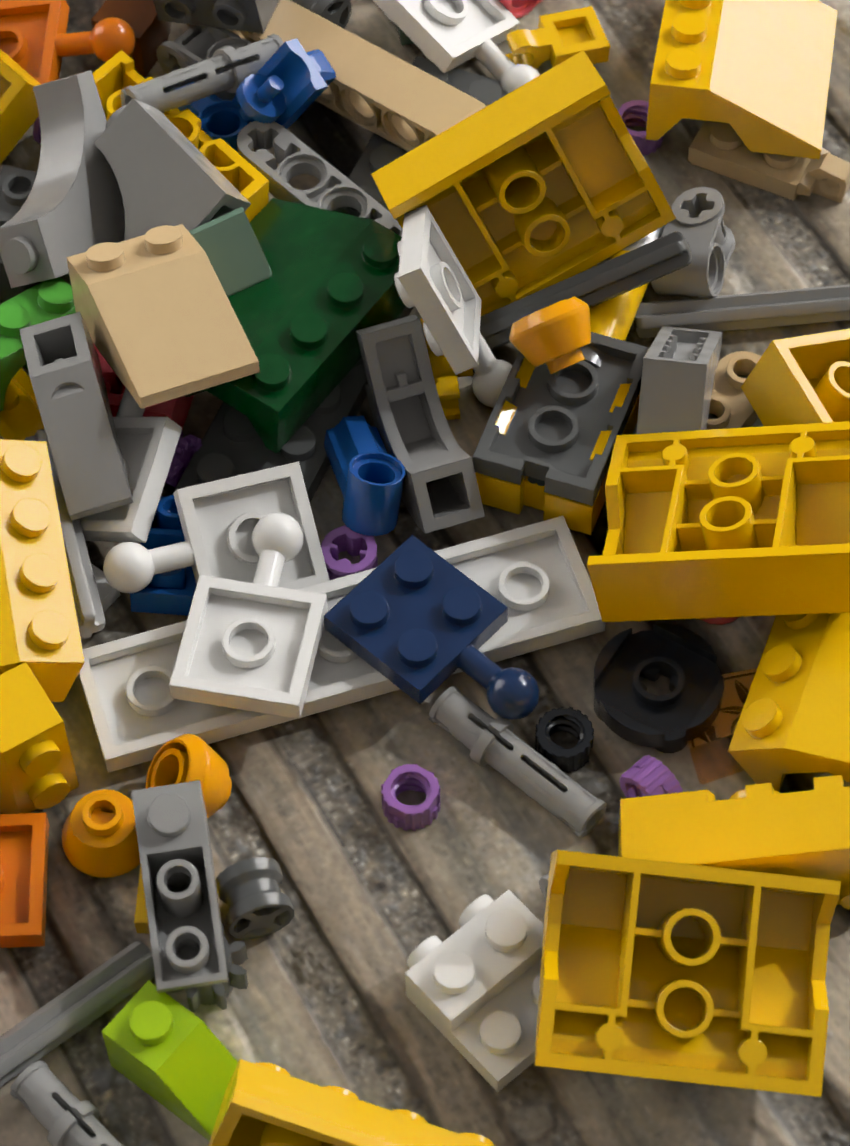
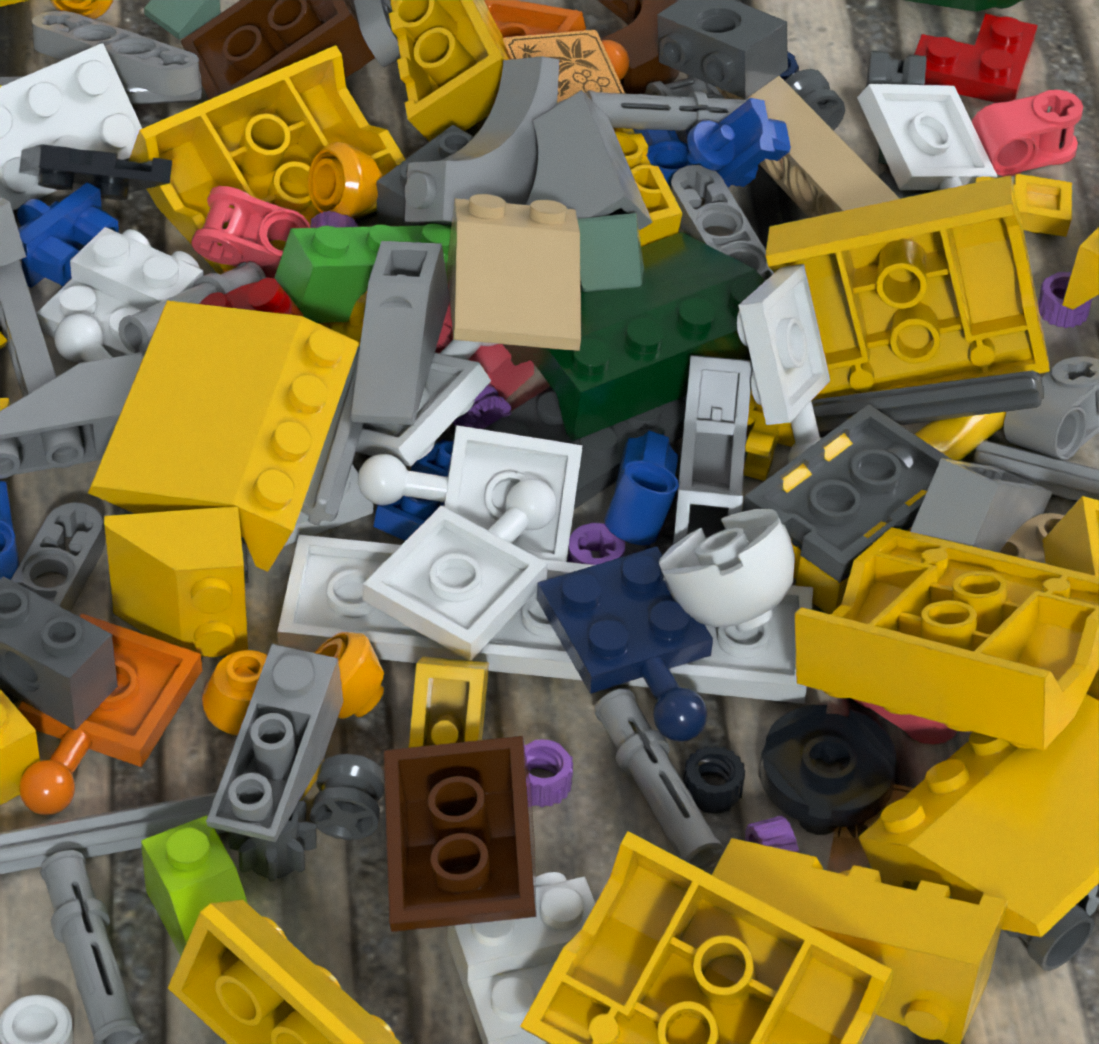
camera: 20 degrees right, 10 degrees down
light orange cone [509,296,591,374] -> none
none -> reddish brown slope [384,736,537,932]
none -> yellow slope [409,656,489,748]
none -> clear orange sticker [503,30,625,103]
none -> white cylinder [659,509,795,631]

